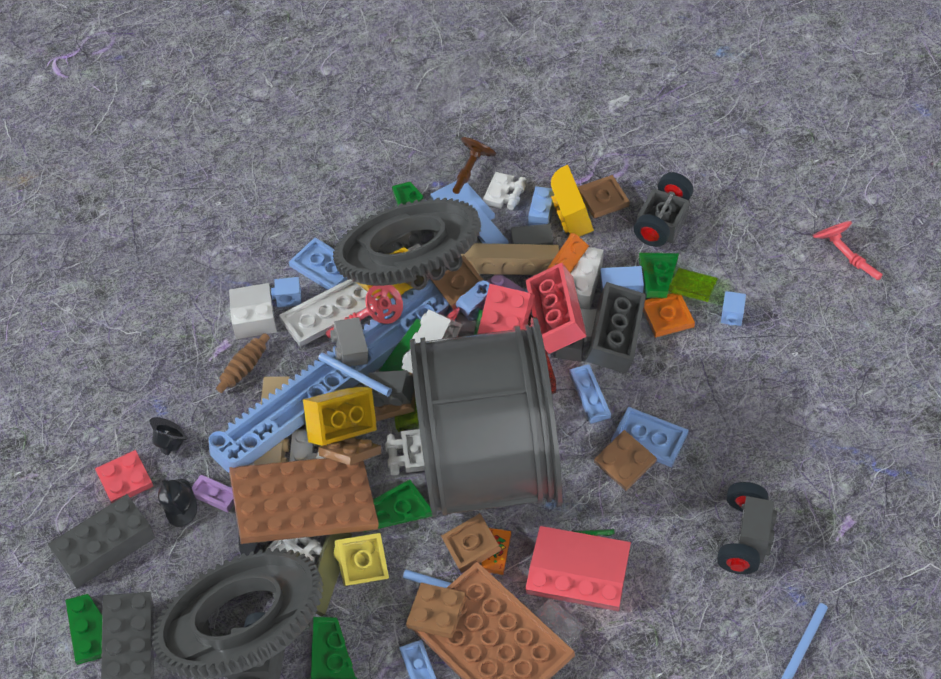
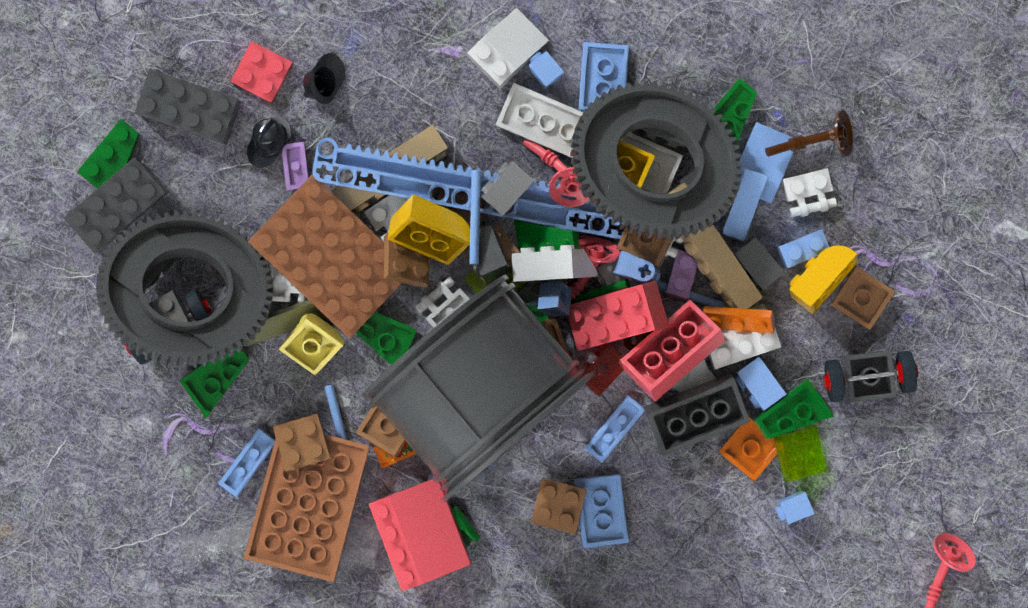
camera: 50 degrees right, 35 degrees up
medium nougat piece [216,333,270,393] -> none

